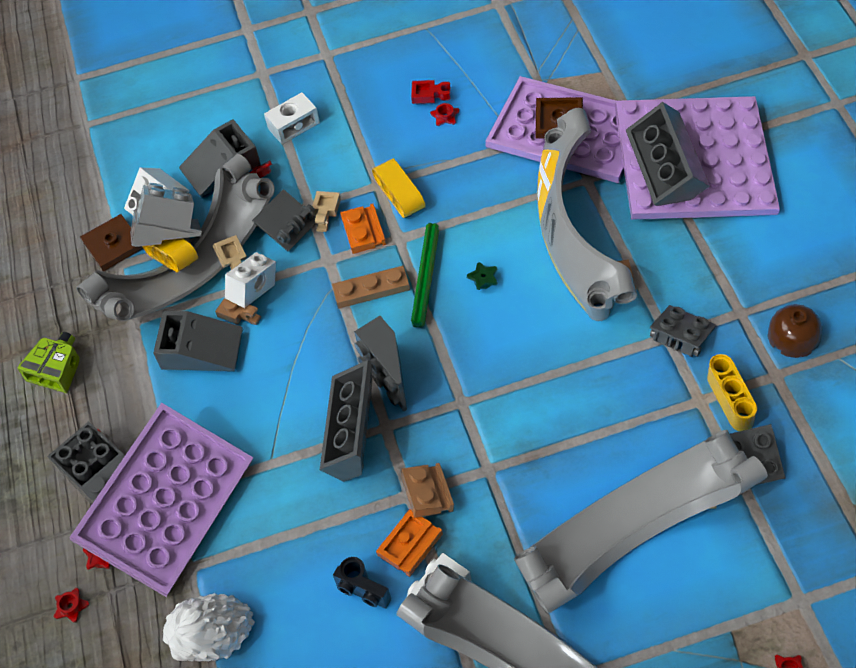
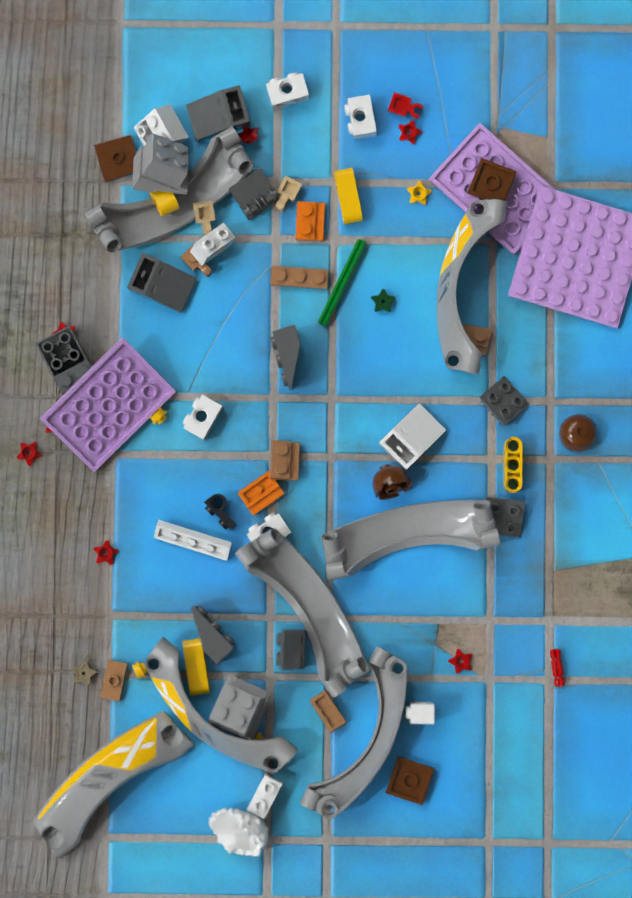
camera: 15 degrees right, 30 degrees up
lime torso [17,332,80,393] -> none
white hair [163,593,255,662] -> none
dark grey slope [319,360,373,482] -> none
dark grey slope [626,102,710,206] -> none
none -> yellow plate [150,407,167,424]
none -> white plate [154,520,232,561]
none -> white brick [182,395,223,441]
none -> white brick [344,95,377,140]
none -> reddish brown cylinder [372,464,412,500]
none -> white slope [379,403,446,471]
none -> yellow plate [407,181,431,205]

